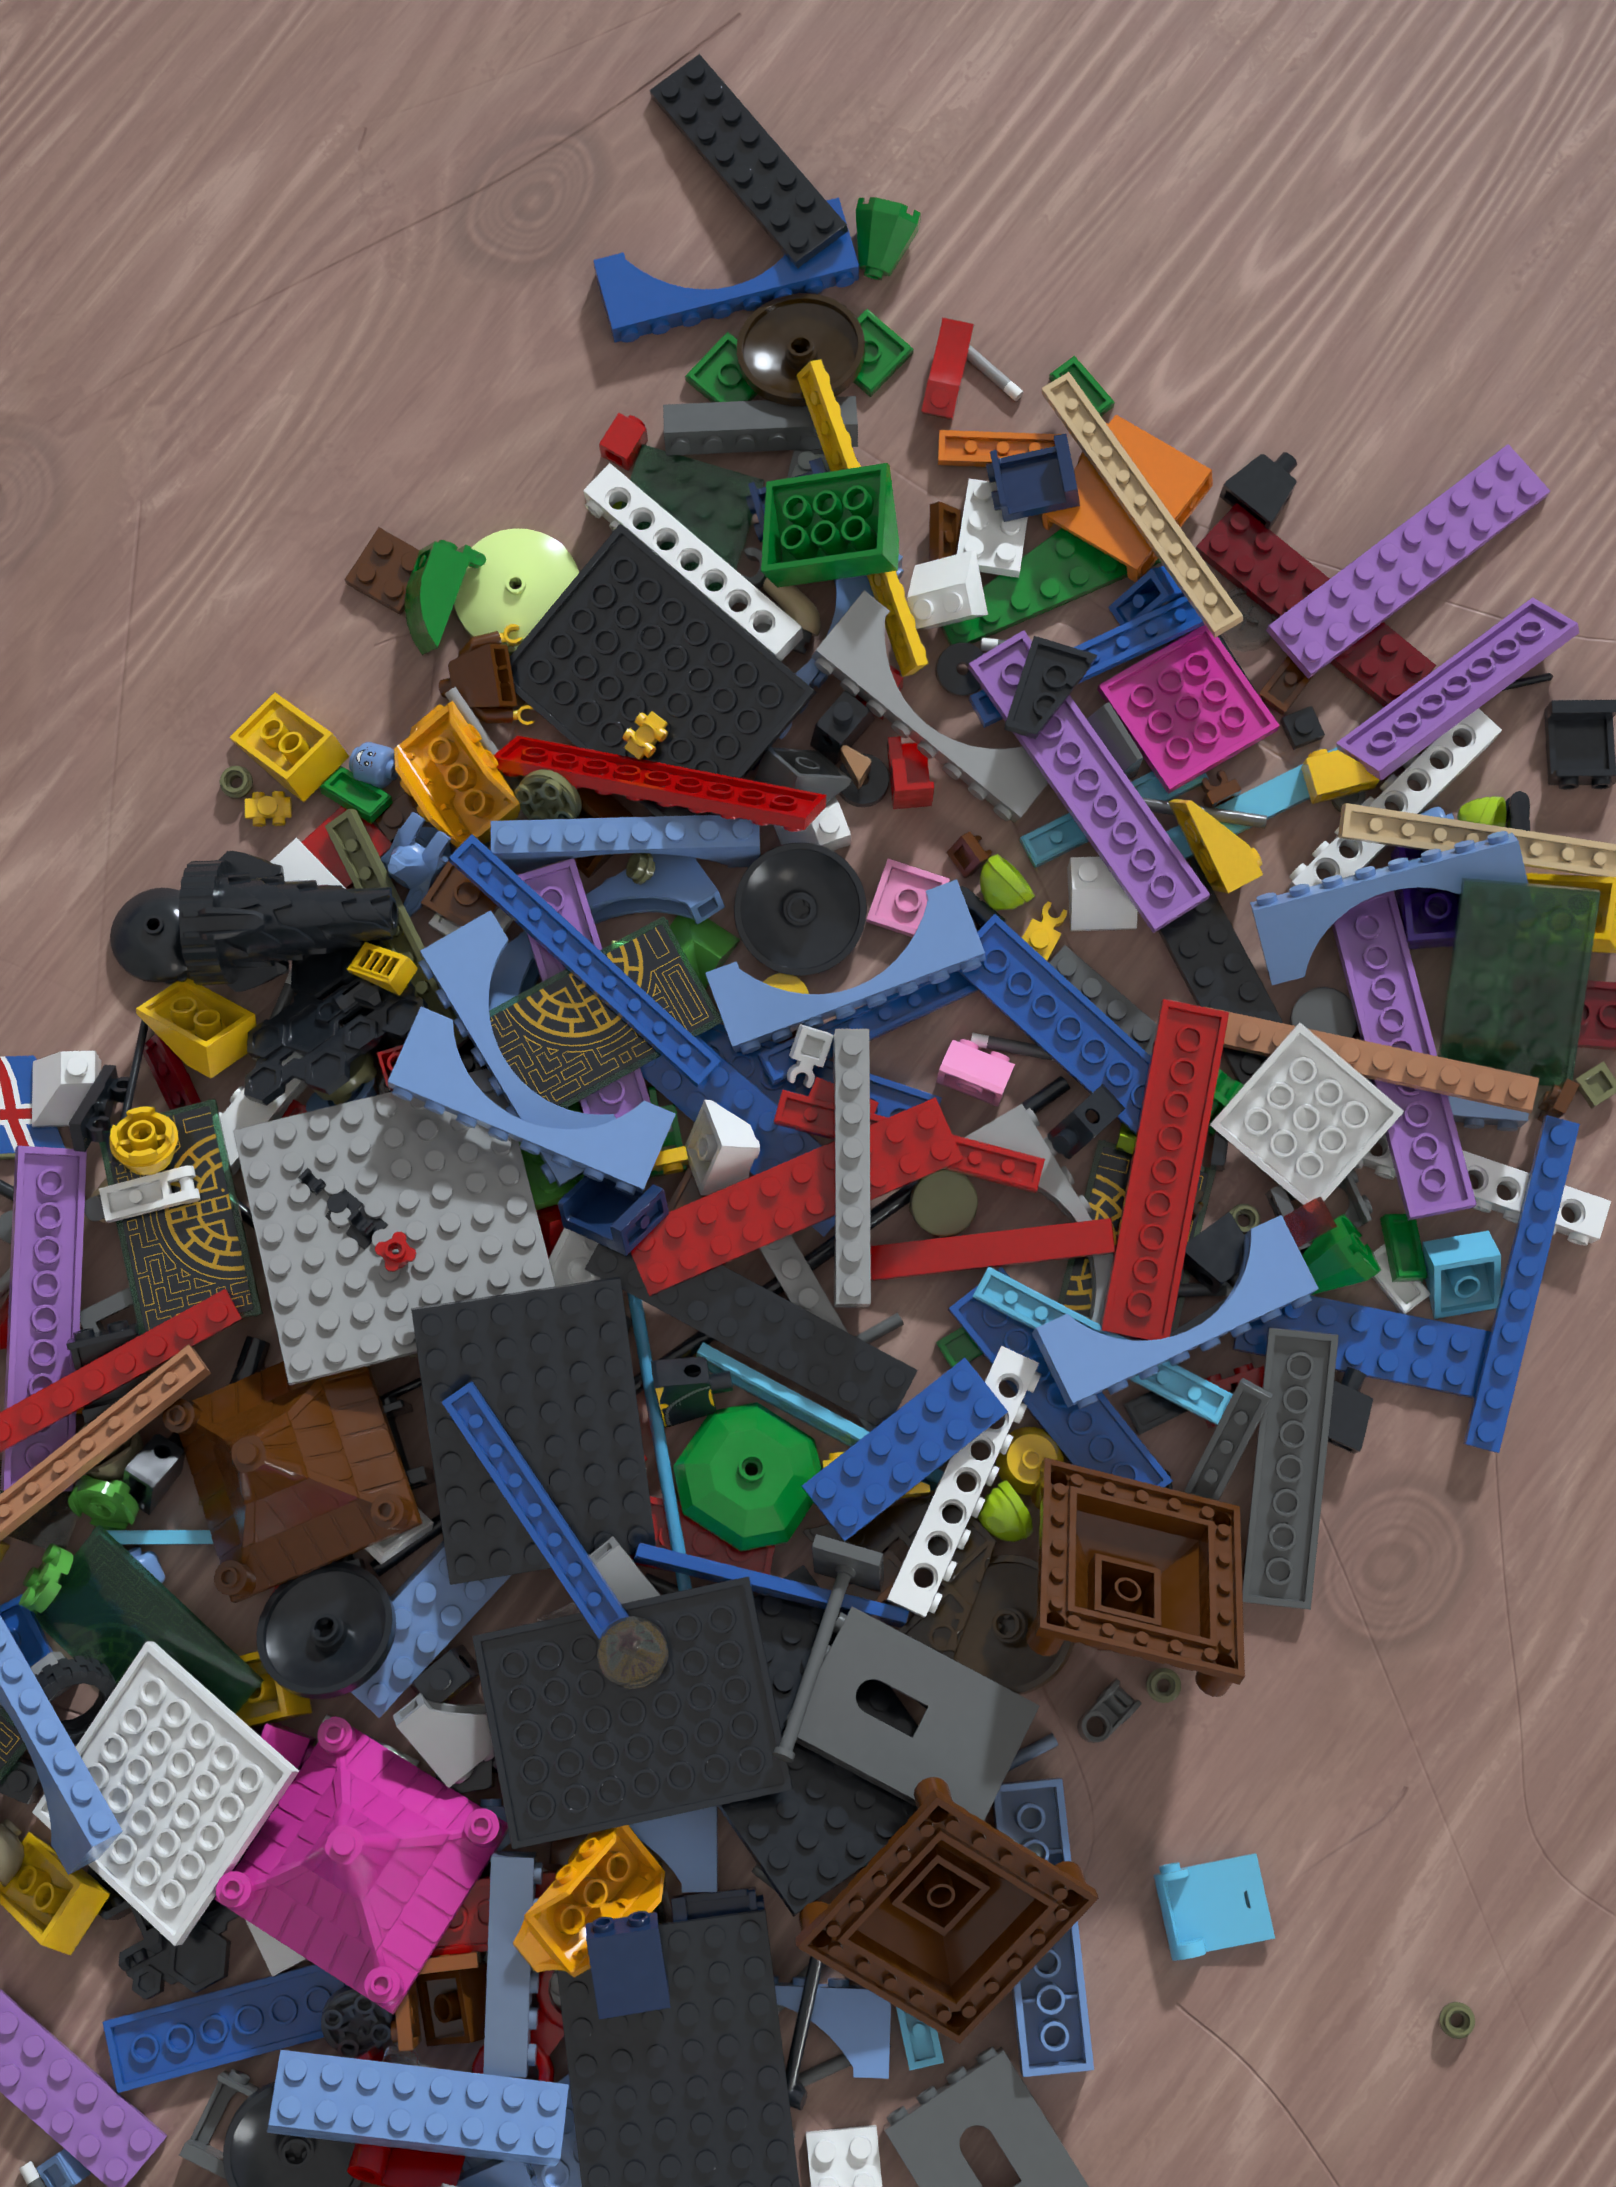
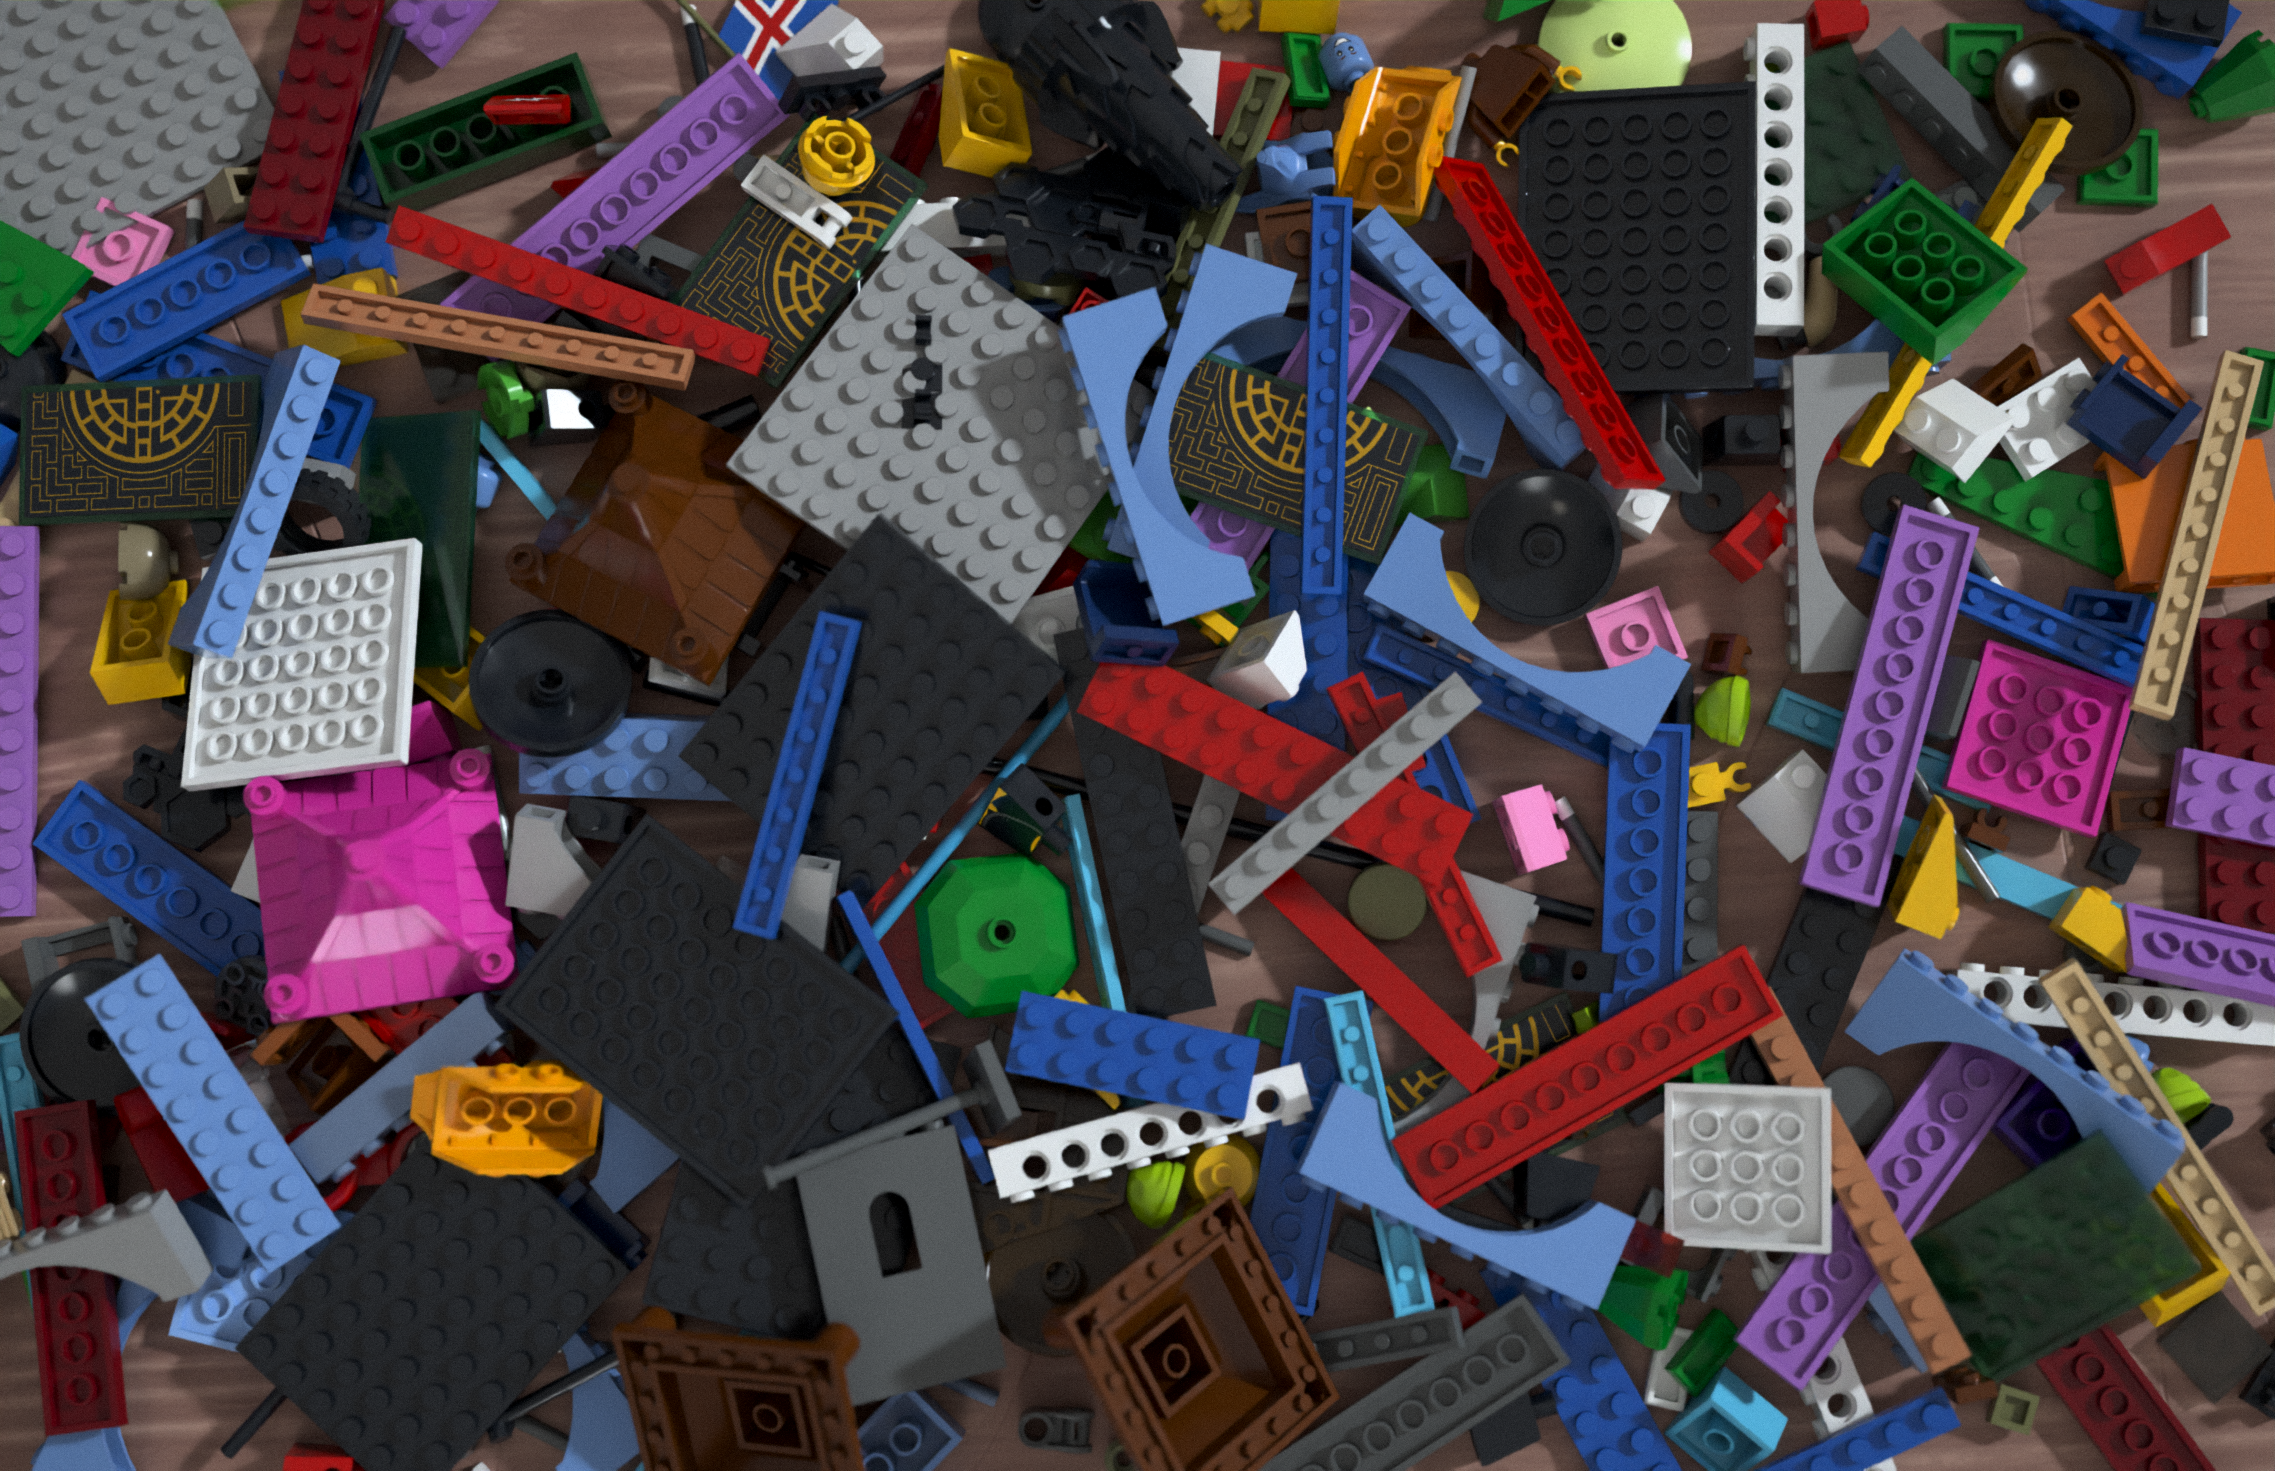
camera: 55 degrees right, 5 degrees up
bright green plate [19,1543,73,1614] -> none
yellow slope [347,942,418,996] -> none
red plate [375,1232,416,1272] -> none
olive tile [514,769,582,820] -> none
dark blue panel [586,1911,671,2020] -> none
clear smoke tile [597,1616,669,1689] -> none
yellow piece [622,711,668,760] -> none
olive plate [626,853,655,885] -> none
white plate [787,1024,833,1088] -> none
medium nougat slope [840,745,872,789] -> none
black wing [1004,636,1097,739] -> none
olive plate [1229,1204,1261,1235] -> none

